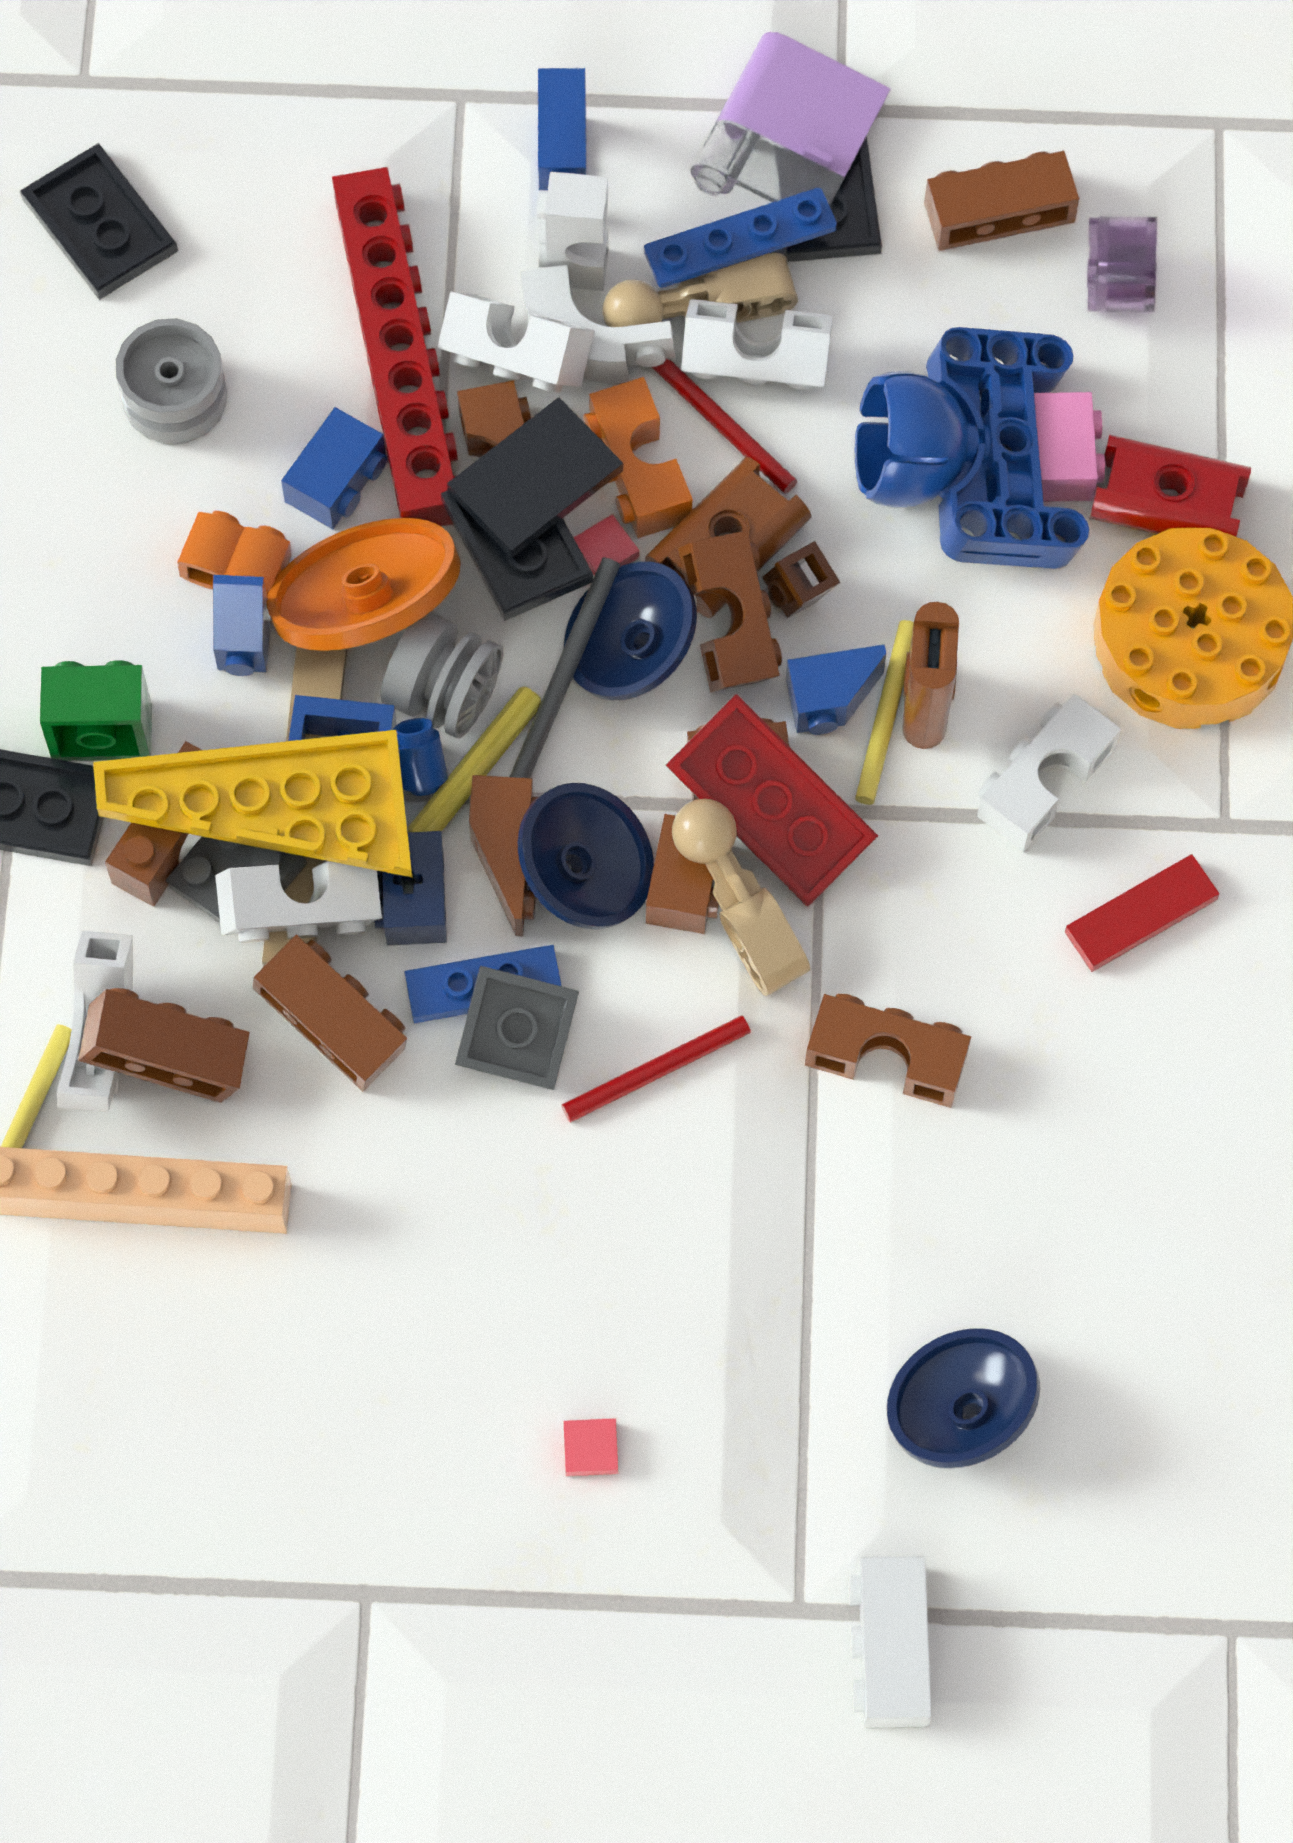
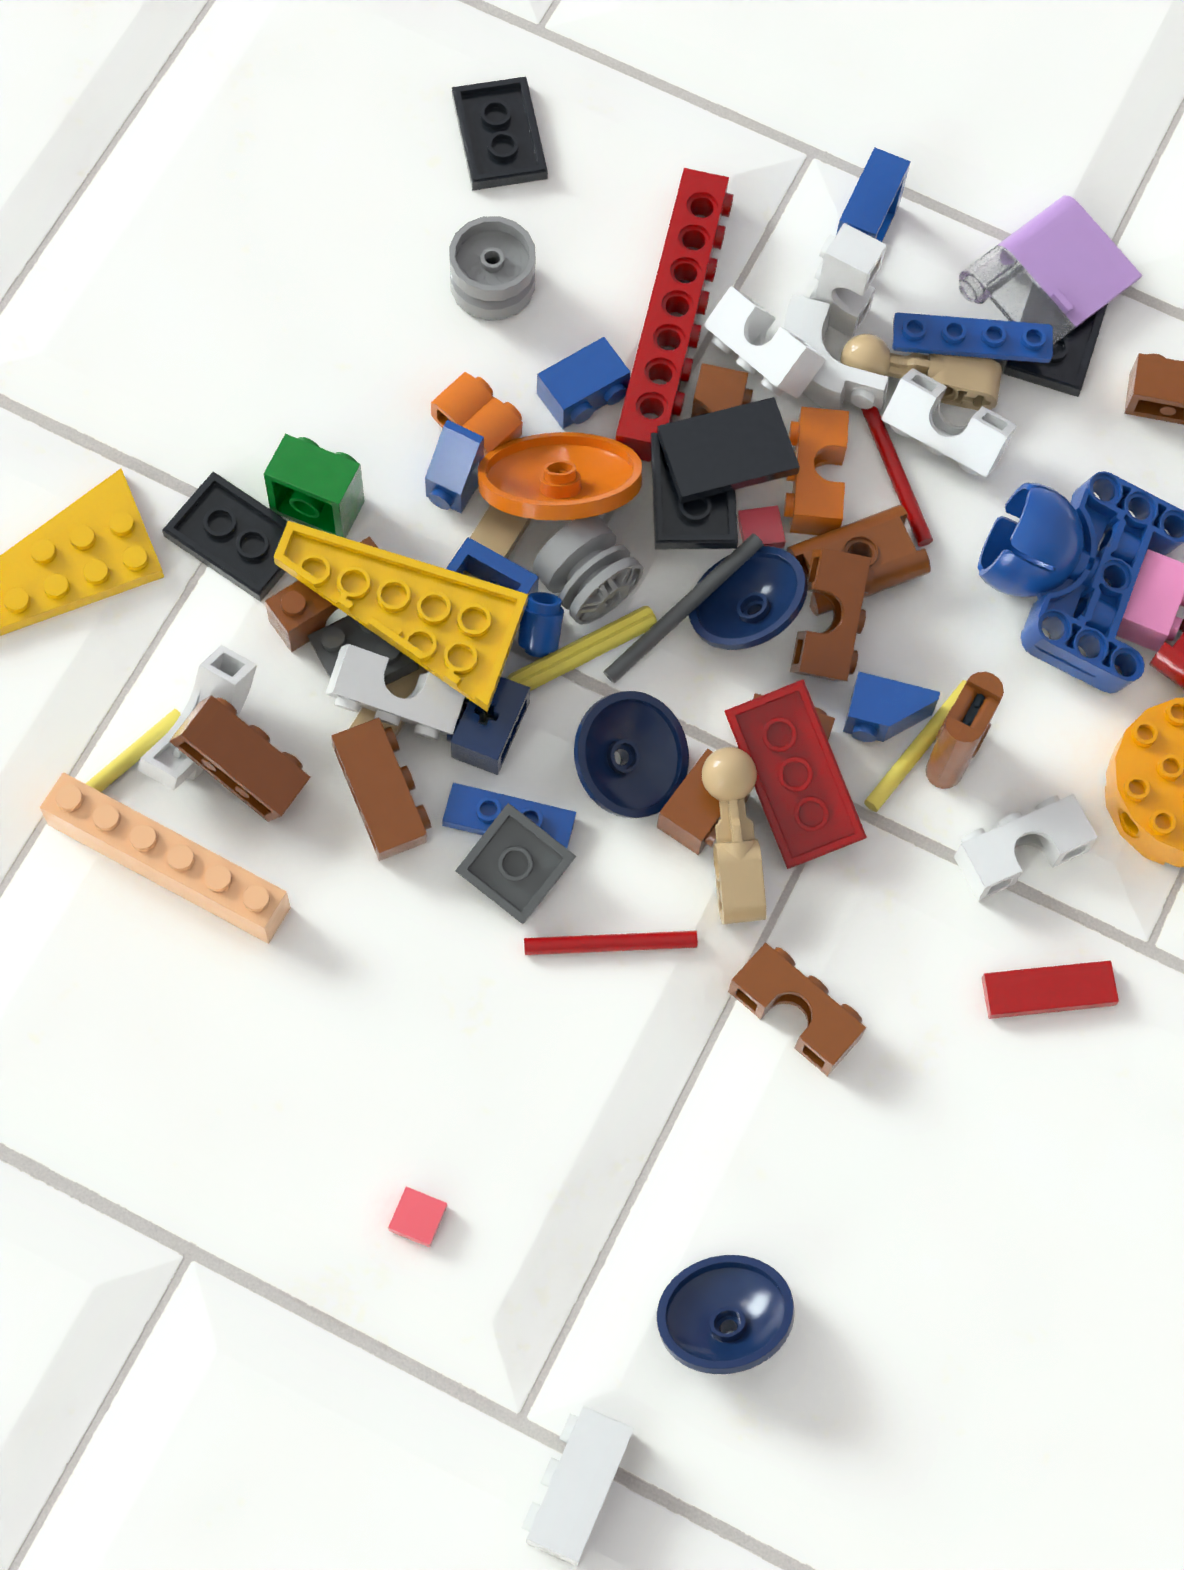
camera: 20 degrees right, 0 degrees up
dark orange slope [469,775,538,937] -> none
reddish brown brick [762,541,841,619] -> none

